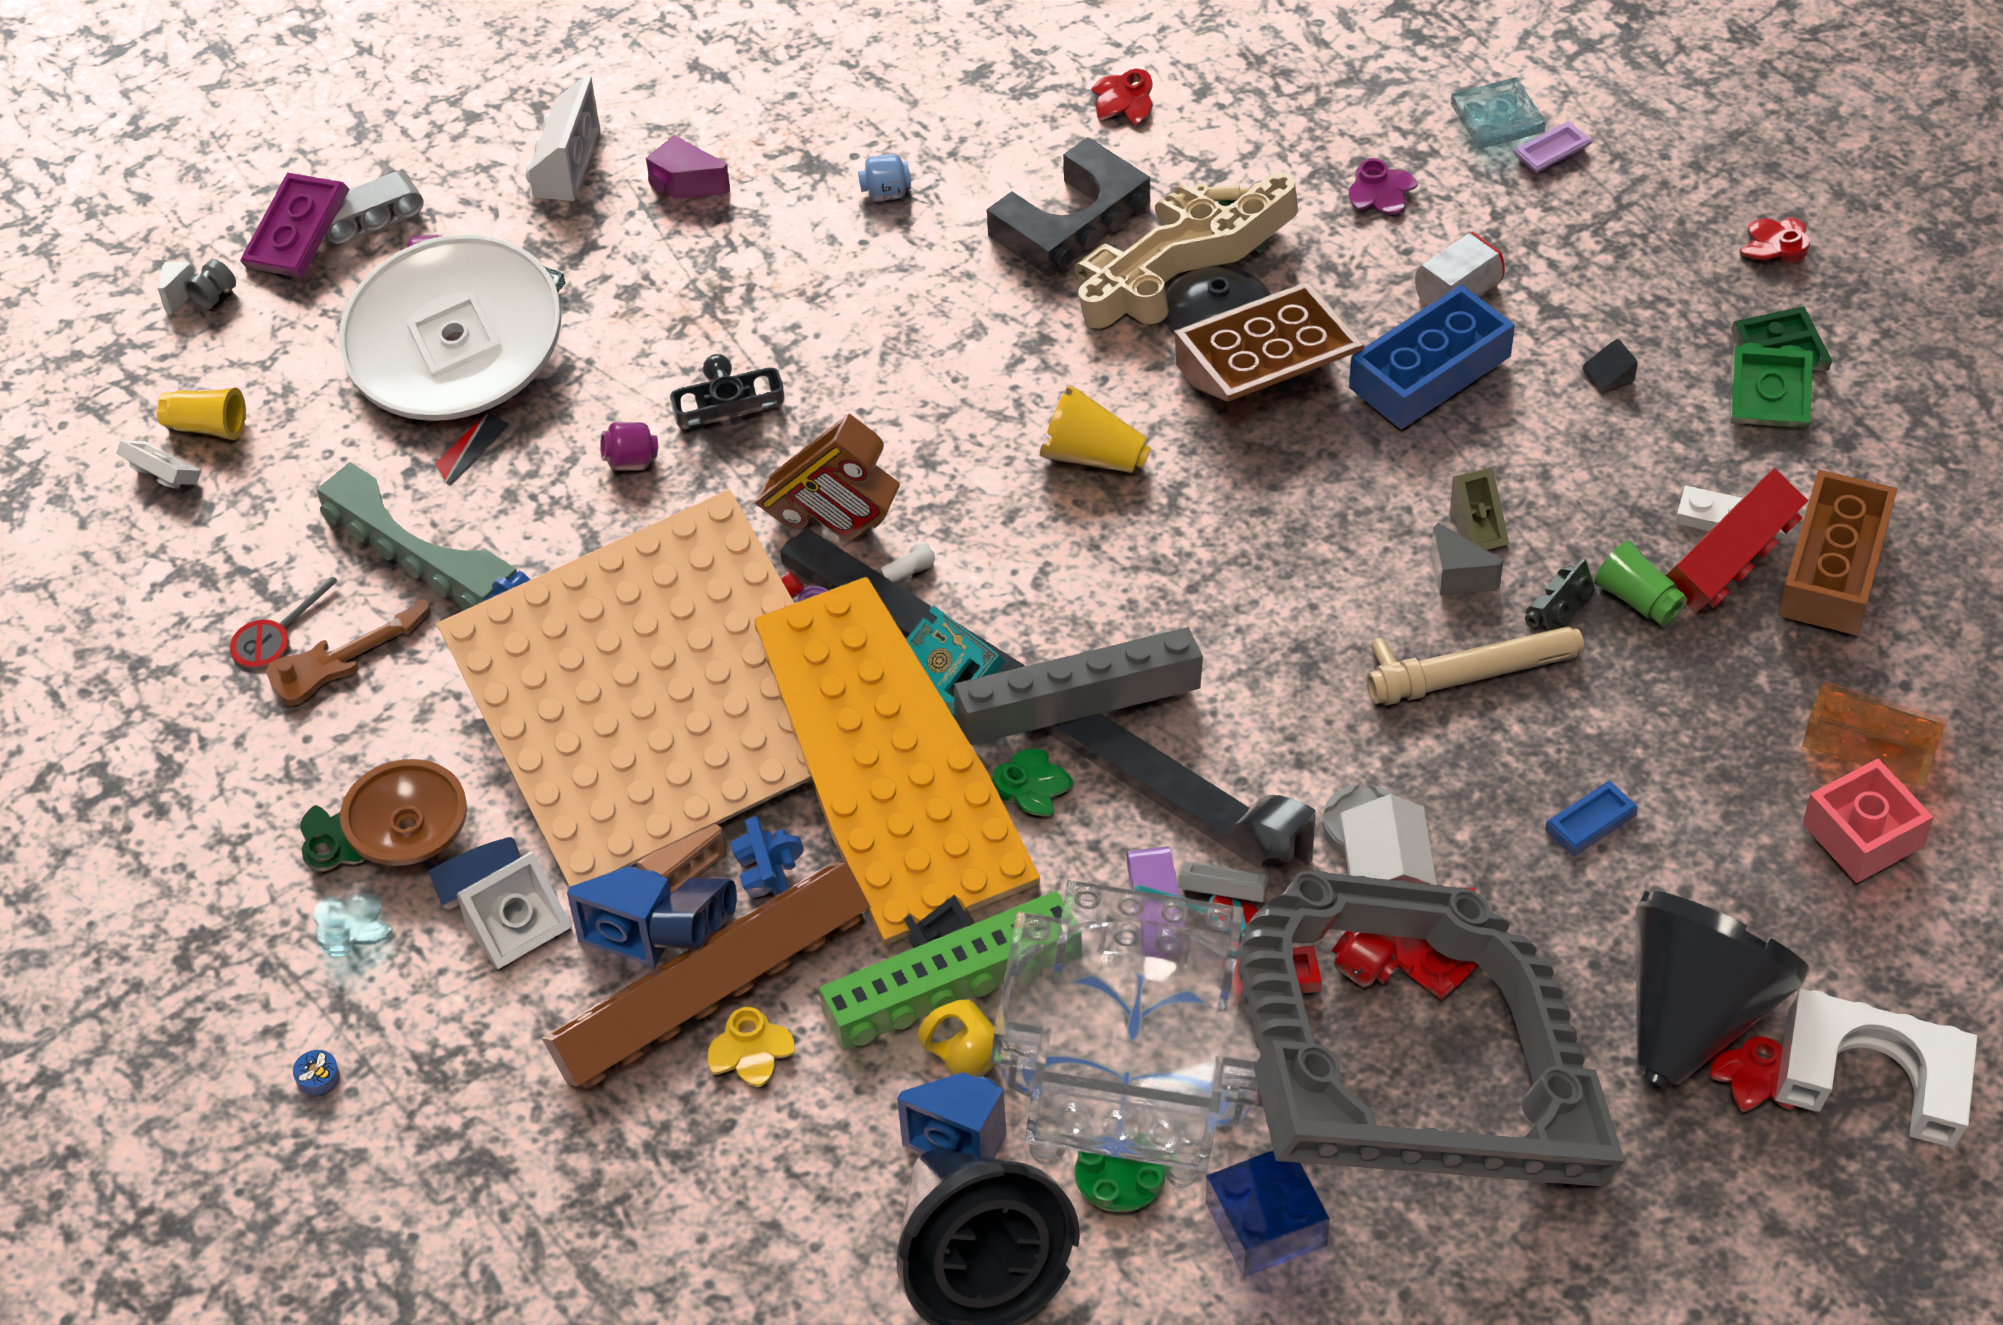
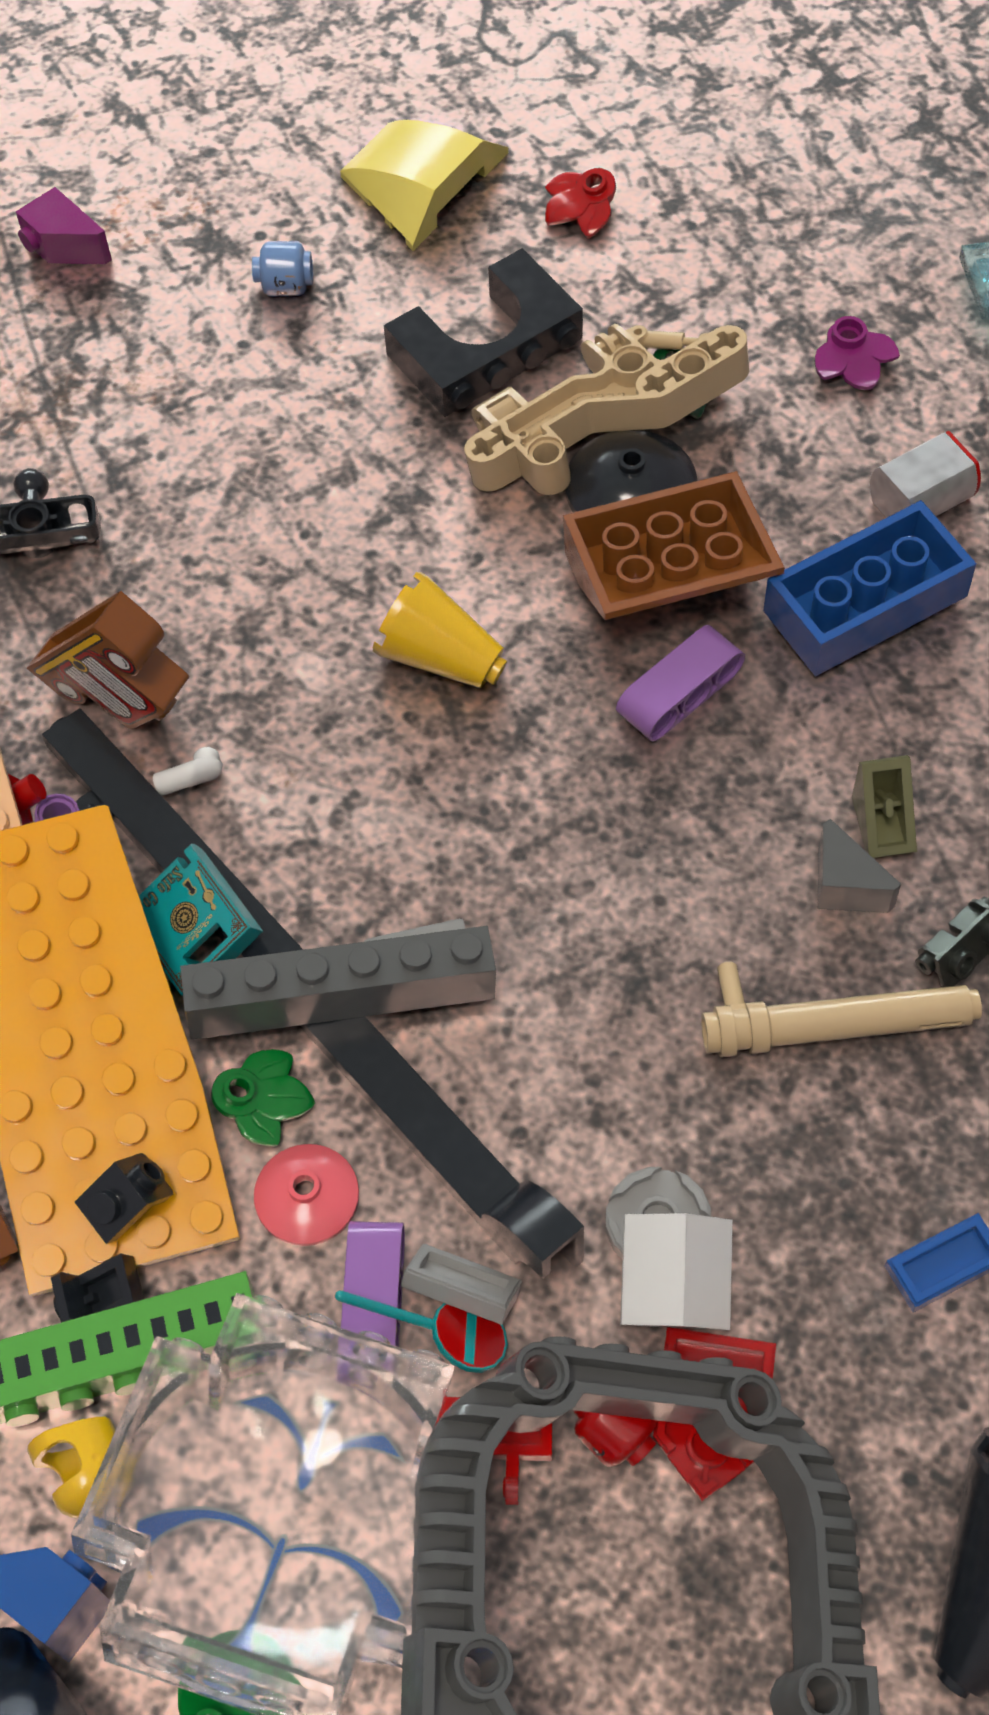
camera: 10 degrees right, 10 degrees up
none -> black bracket [75,1153,173,1244]
none -> coral dish [254,1144,359,1246]
none -> light yellow wedge [340,120,508,251]
none -> medium lavender beam [616,625,745,741]

